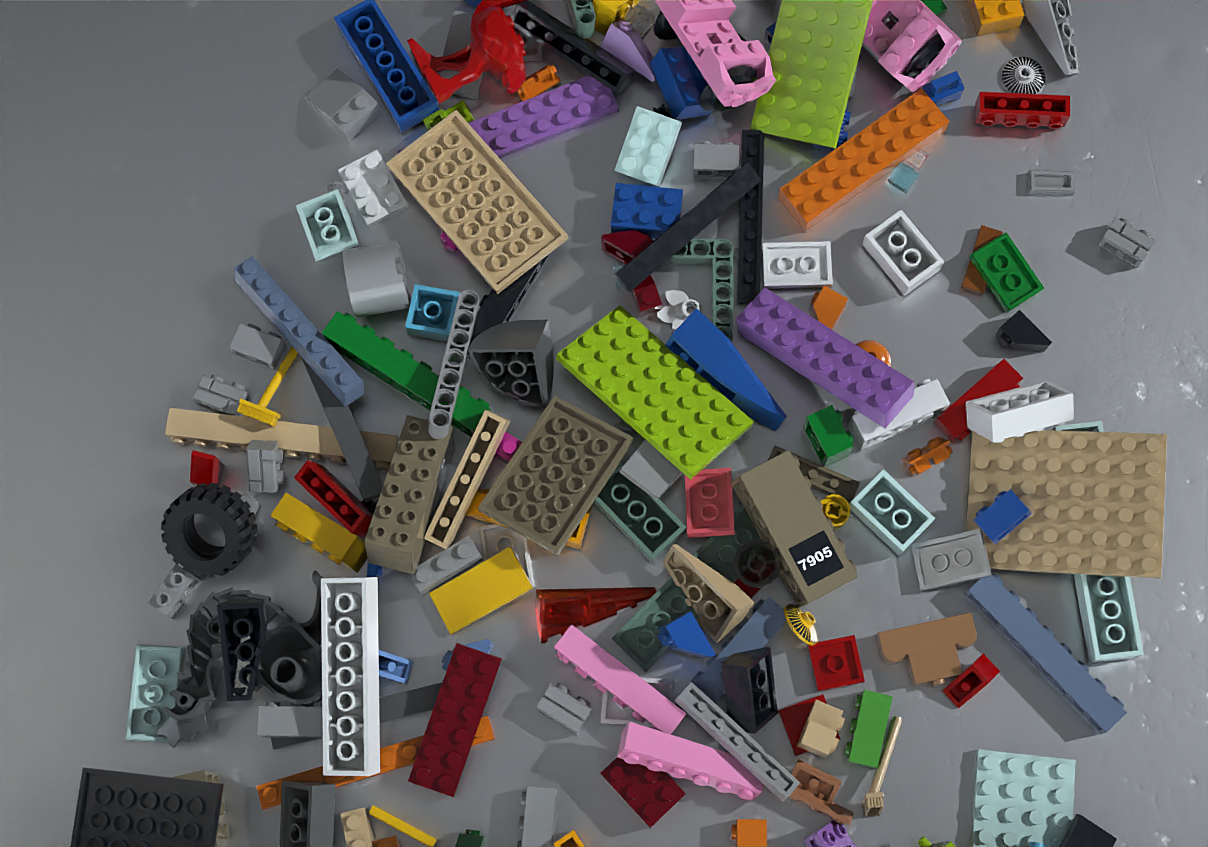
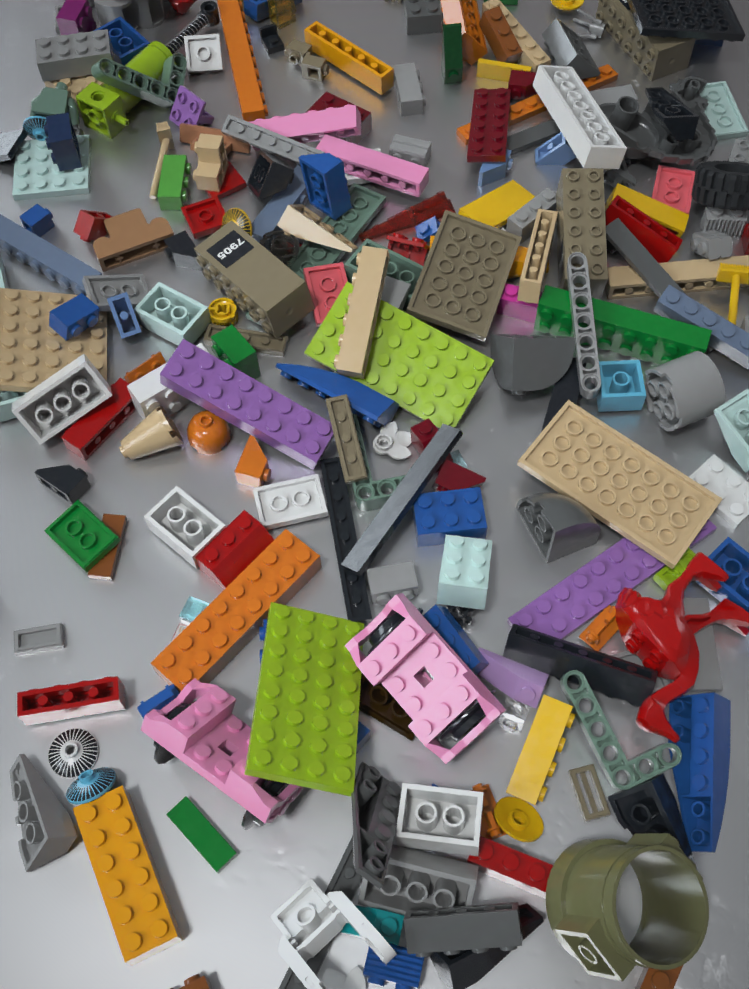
camera: 165 degrees right, 15 degrees down
none -> blue brick [19,204,55,237]
none -> dark blue brick [44,112,82,171]
none -> dish [66,767,116,804]
none -> medium blue slope [107,292,141,338]
none -> tan cone [119,405,183,460]
none -> black slope [164,231,204,271]
none -> red slope [195,510,274,589]
none -> dark tan tile [325,394,368,484]
none -> tan brick [334,246,390,379]
none -> red bracket [386,233,430,266]
none -> bracket [415,216,440,243]
none -> dark red slope [508,70,538,101]
none -> dark grey brick [516,492,601,563]
none -> coral plate [652,165,695,214]

